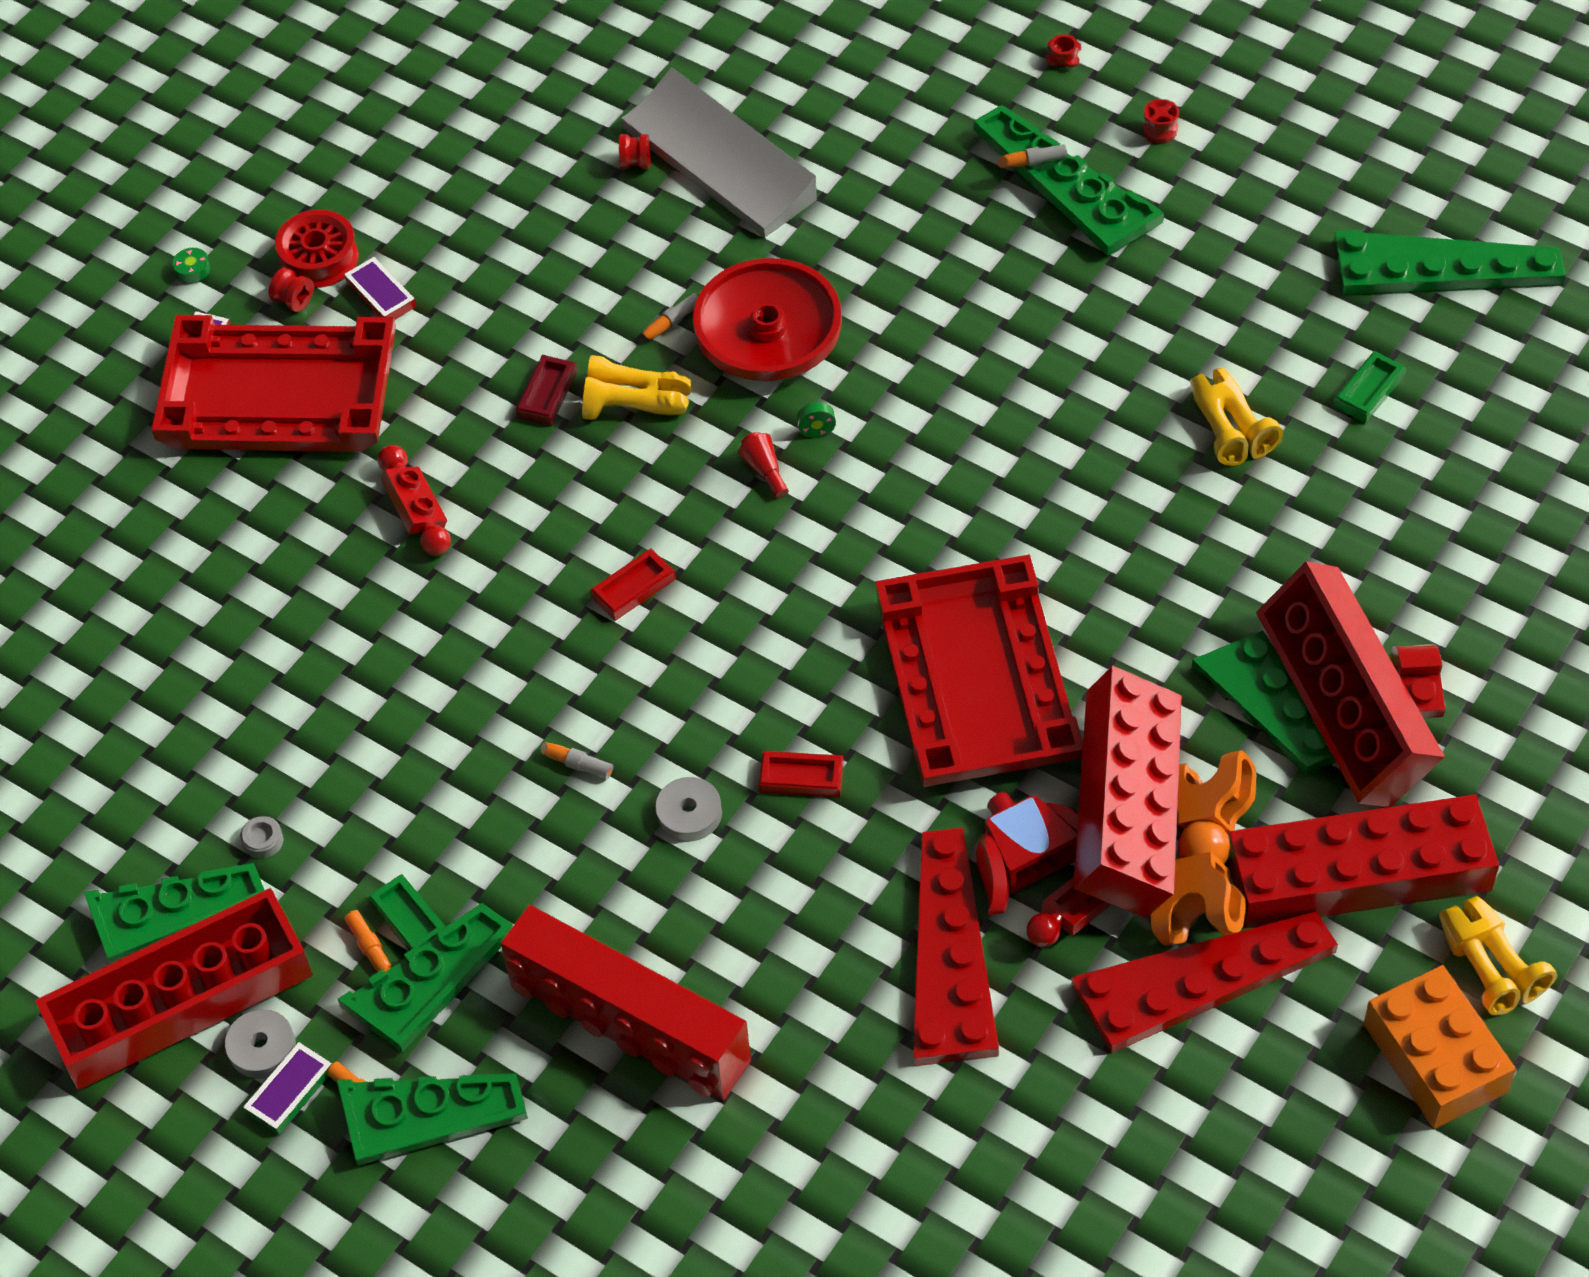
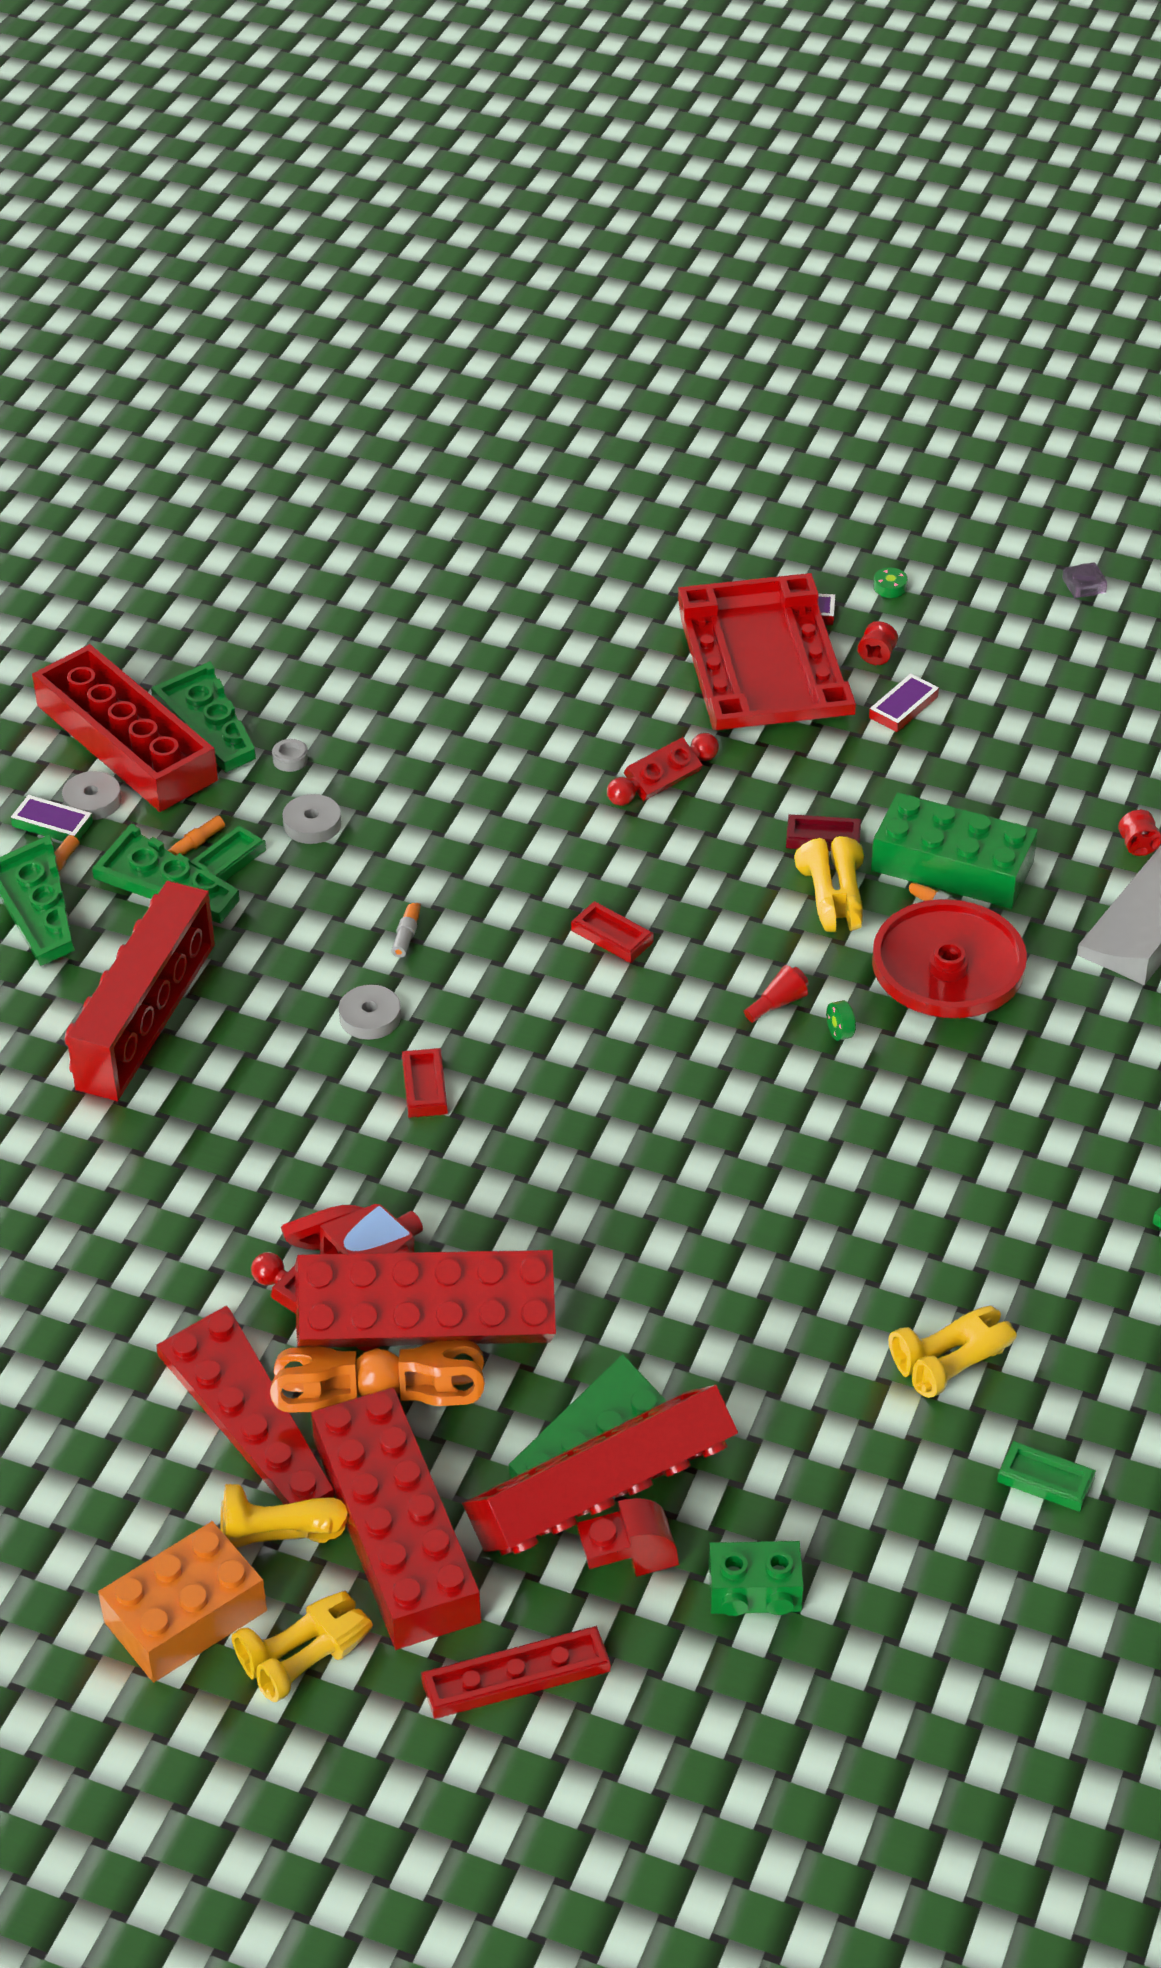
camera: 75 degrees right, 10 degrees down
red wheel [275,209,359,288] -> none
red slope [875,554,1083,787] -> none
red wing [913,827,999,1066] -> none
none -> yellow piece [220,1484,348,1548]
none -> light grey piece [282,794,341,844]
none -> red tile [421,1626,610,1719]
none -> green brick [709,1541,803,1616]
none -> green brick [871,792,1038,909]
none -> clear purple plate [1062,562,1108,599]

